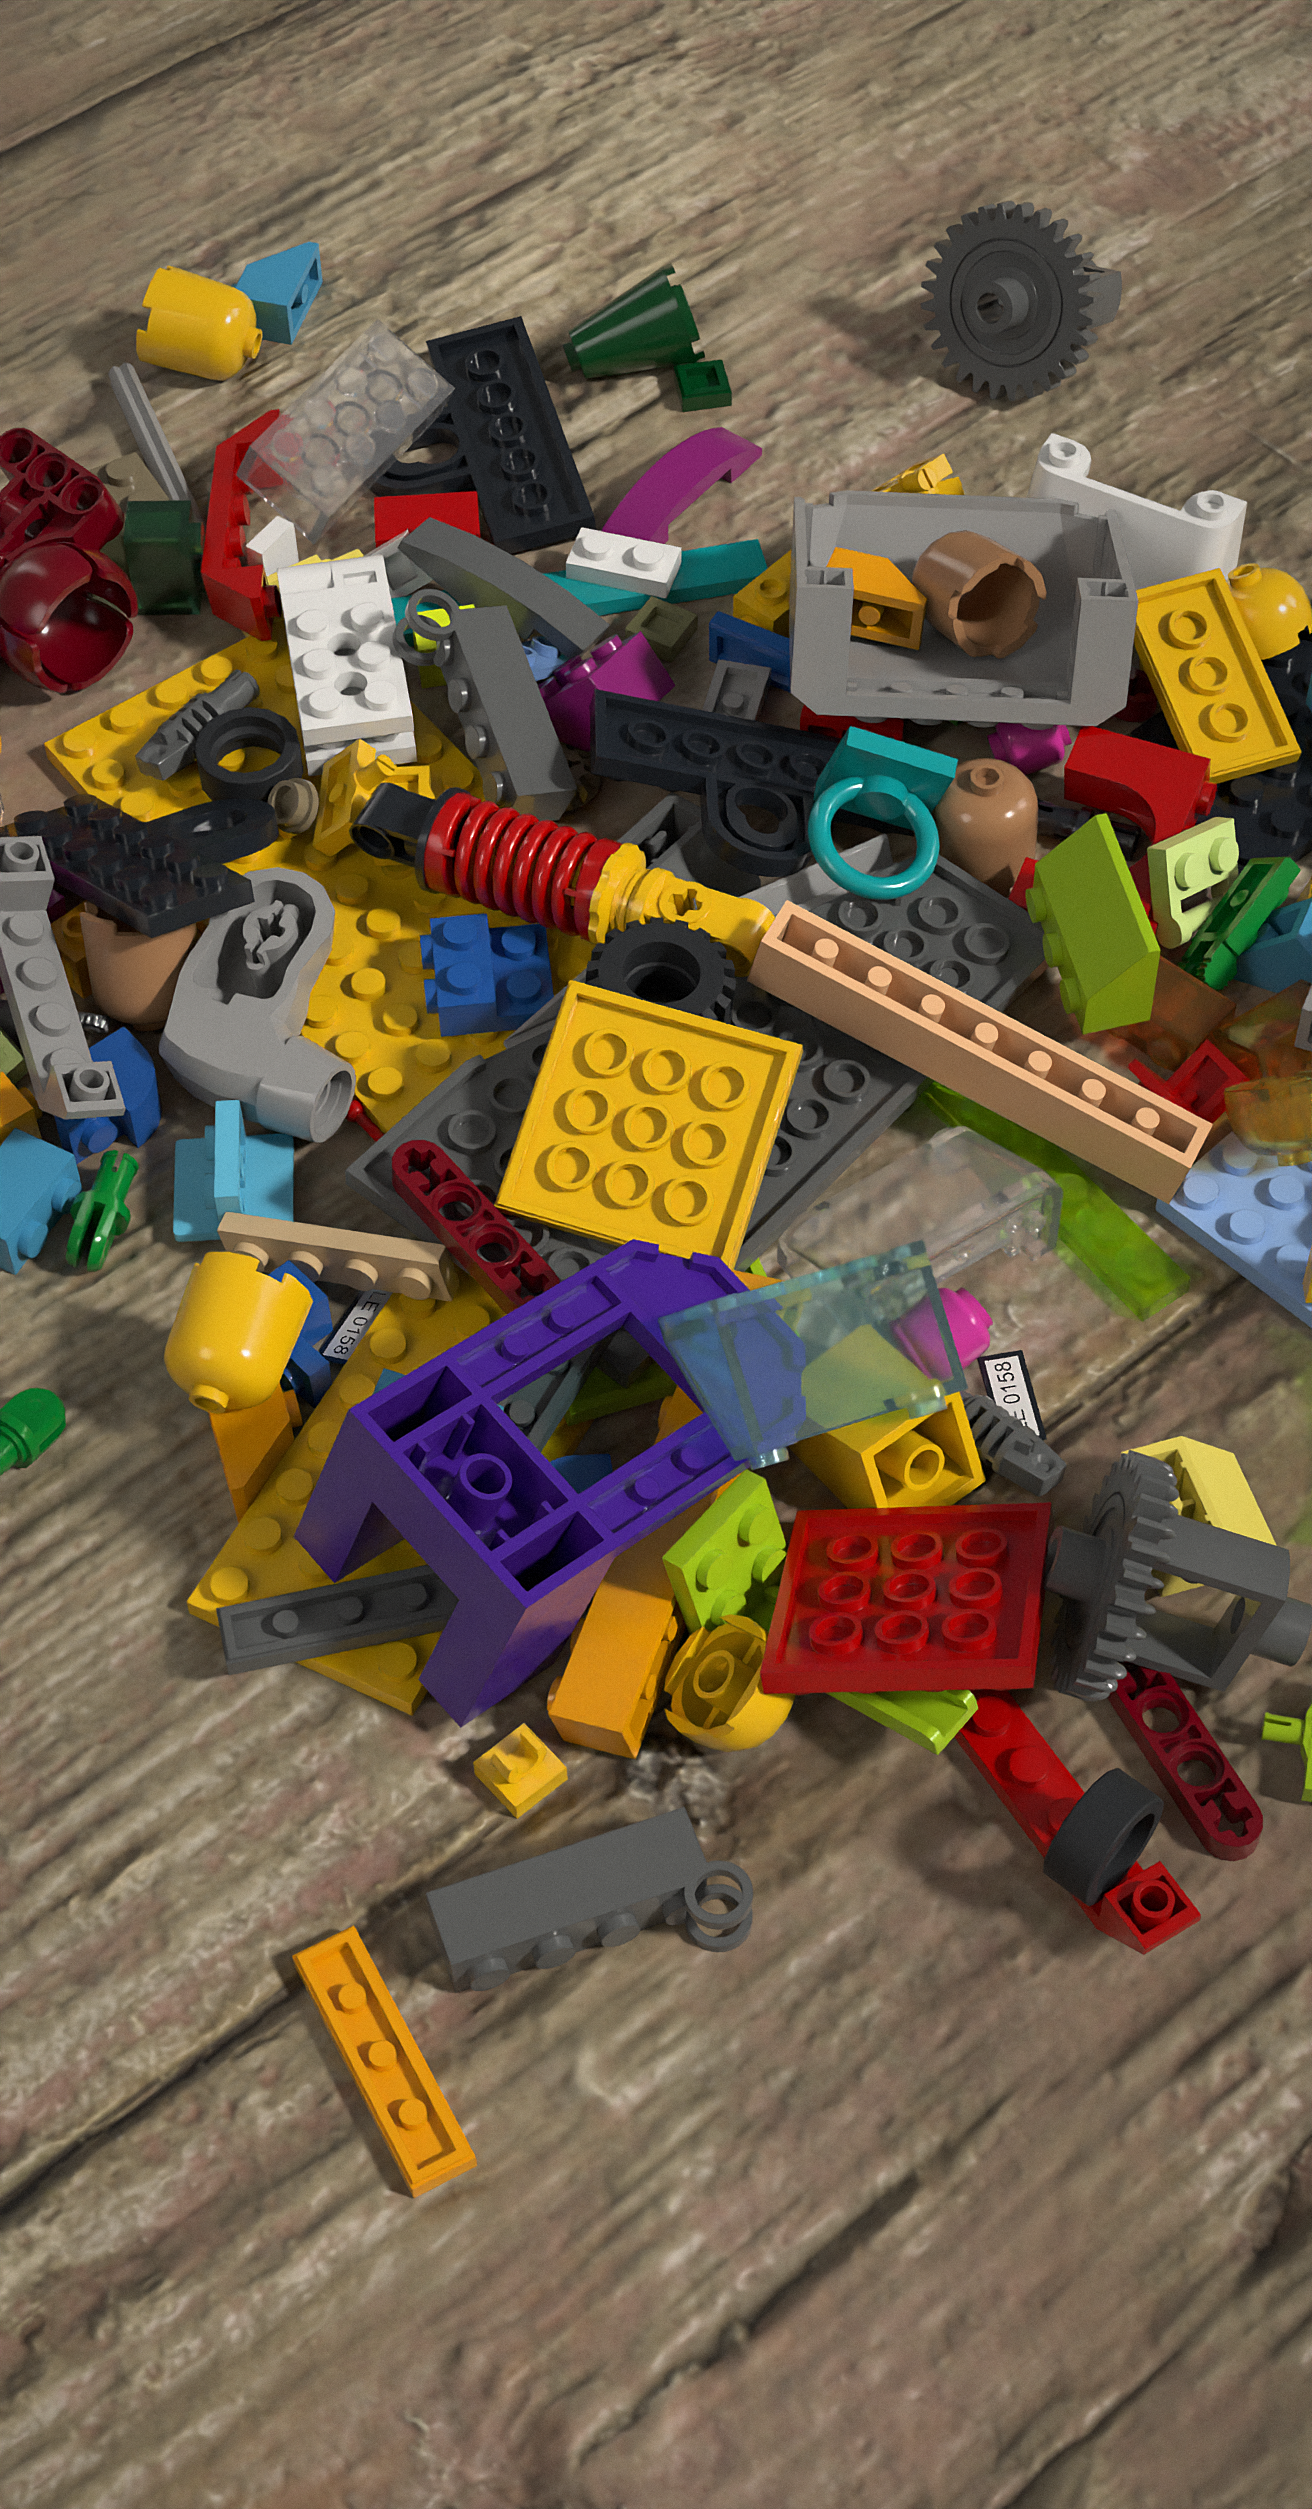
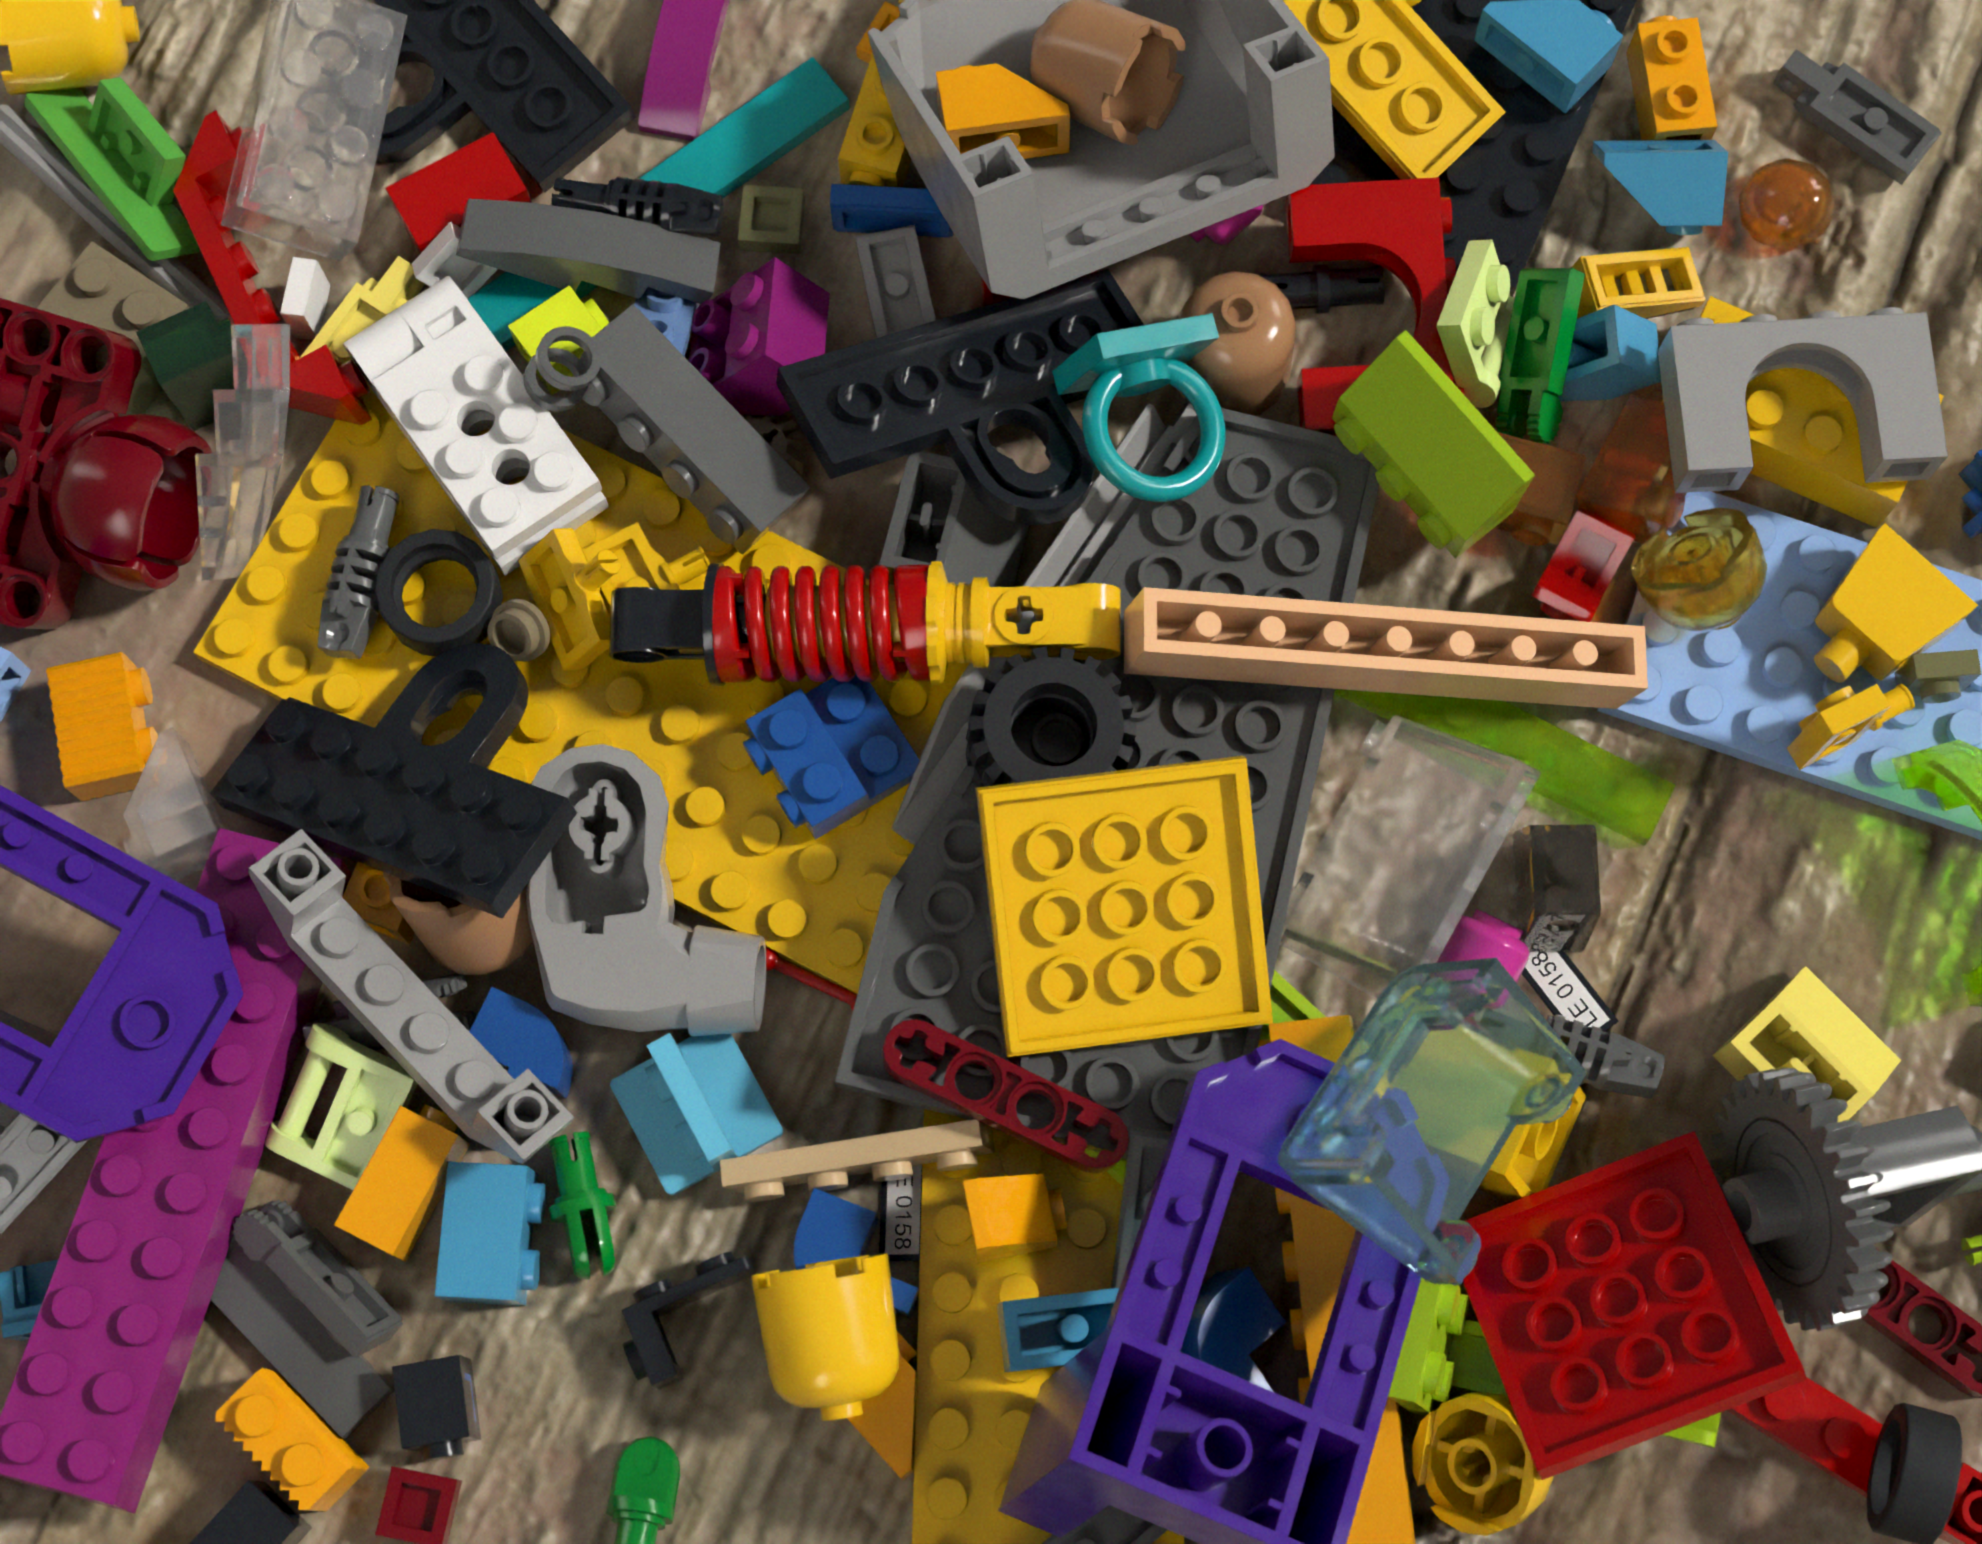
camera: 25 degrees left, 20 degrees up
white plate [566,527,682,599] -> none
none -> bright green bracket [24,77,200,261]
none -> clear slope [195,324,290,581]
none -> black hinge [551,176,724,238]
none -> black bracket [622,1251,756,1390]
none -> light orange slope [963,1173,1068,1263]
none -> clear smoke torso [1513,825,1601,952]

